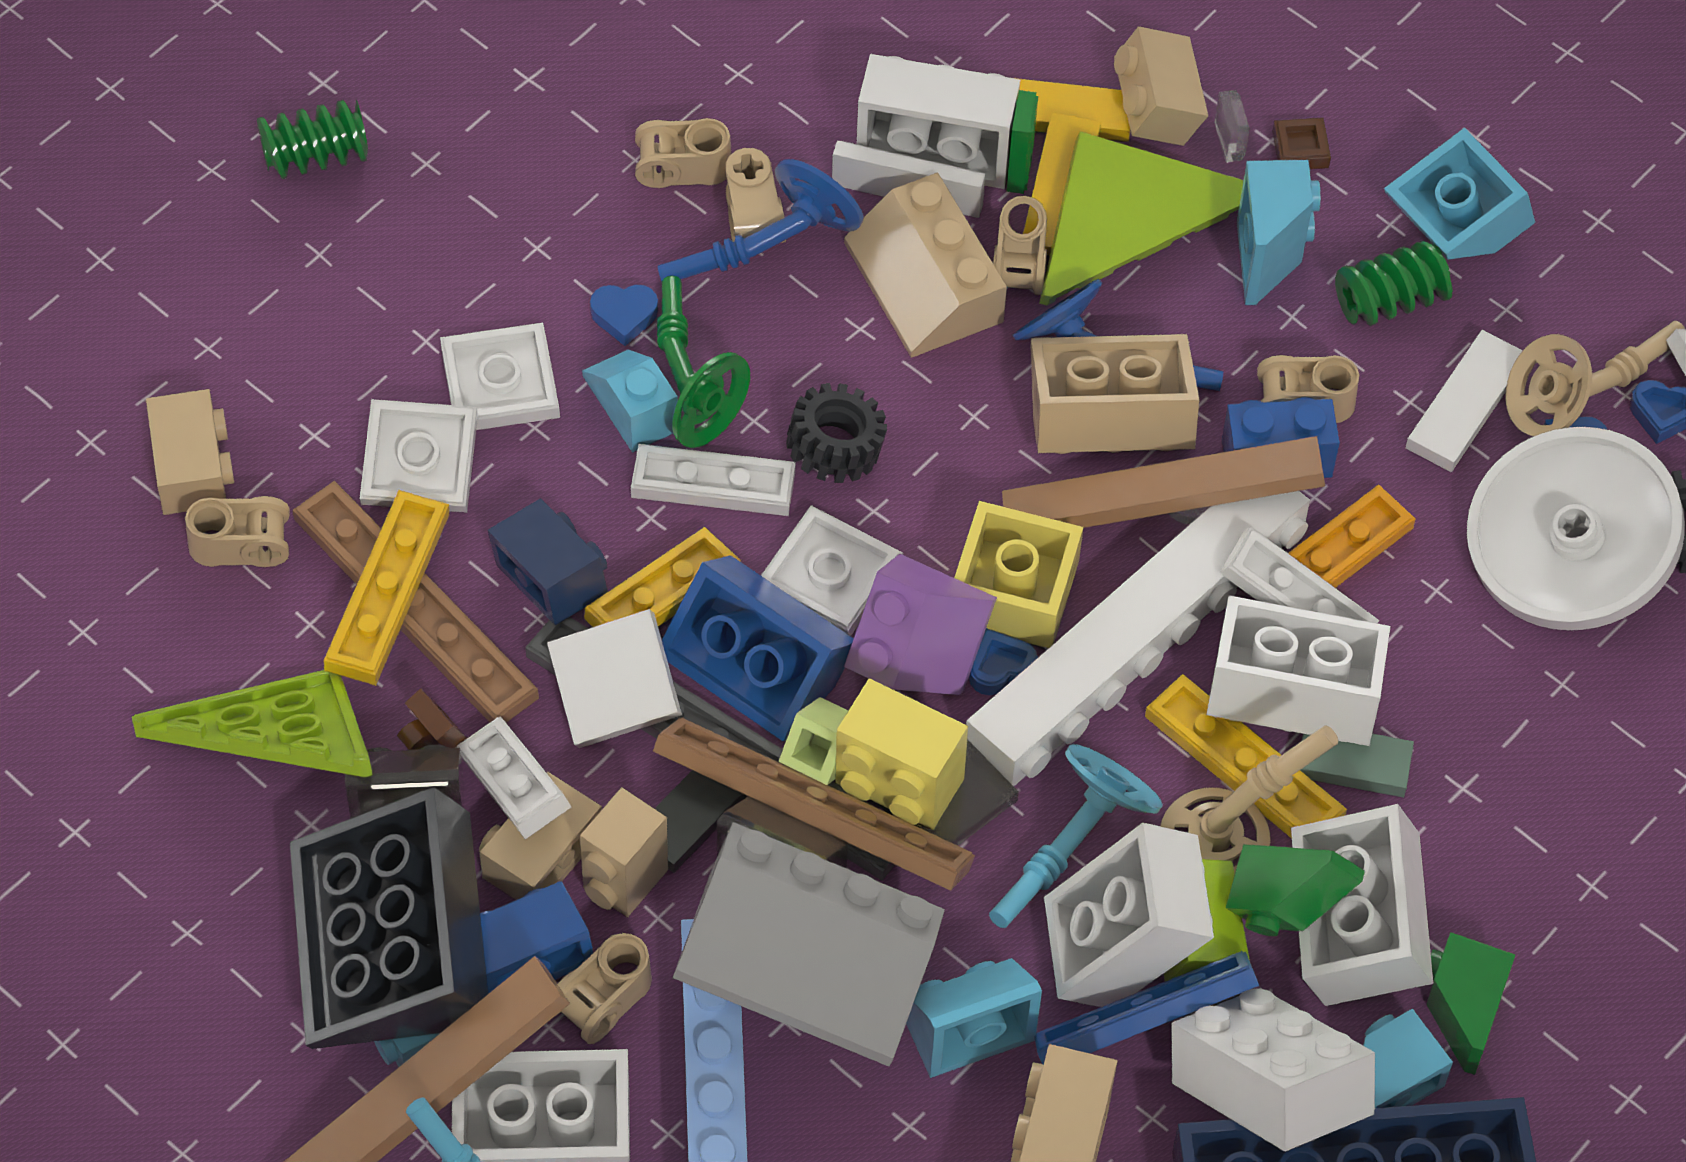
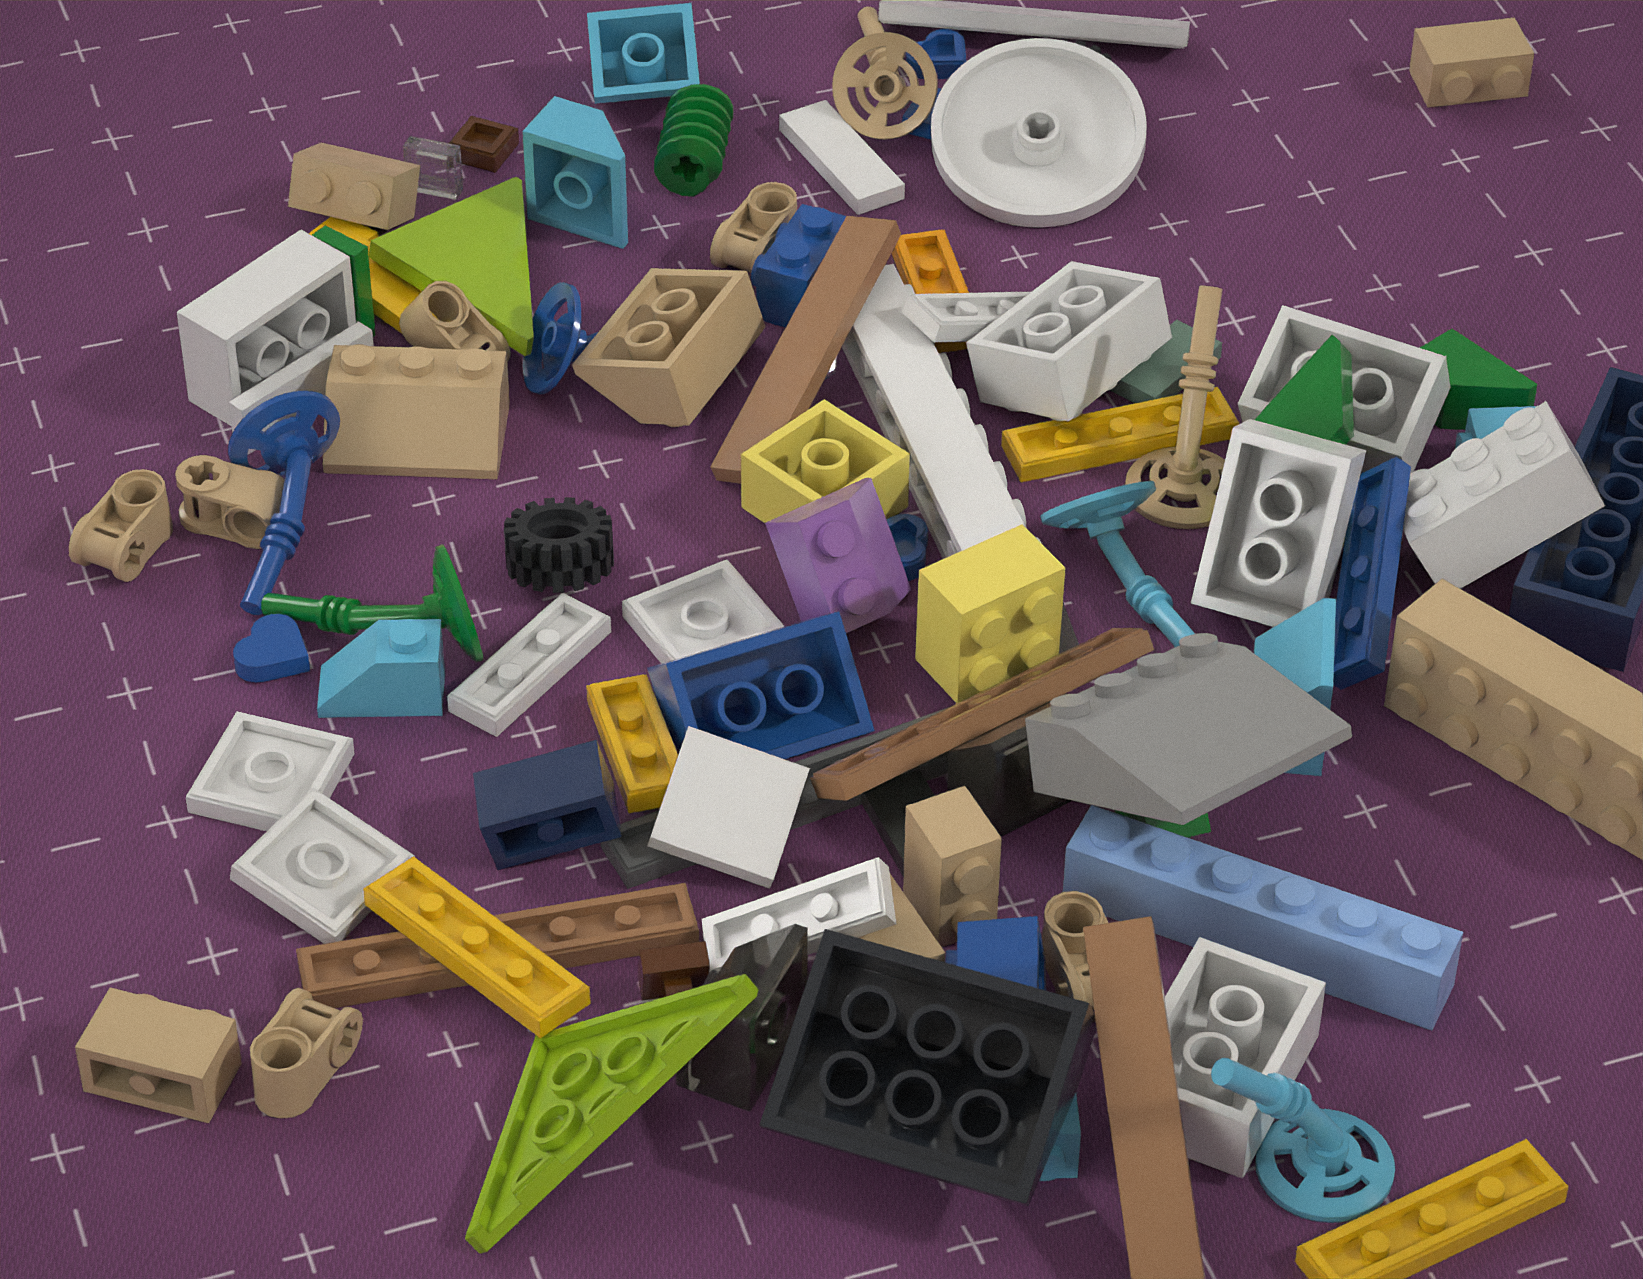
camera: 60 degrees left, 15 degrees down
yellowish green brick [778,697,848,785] -> none

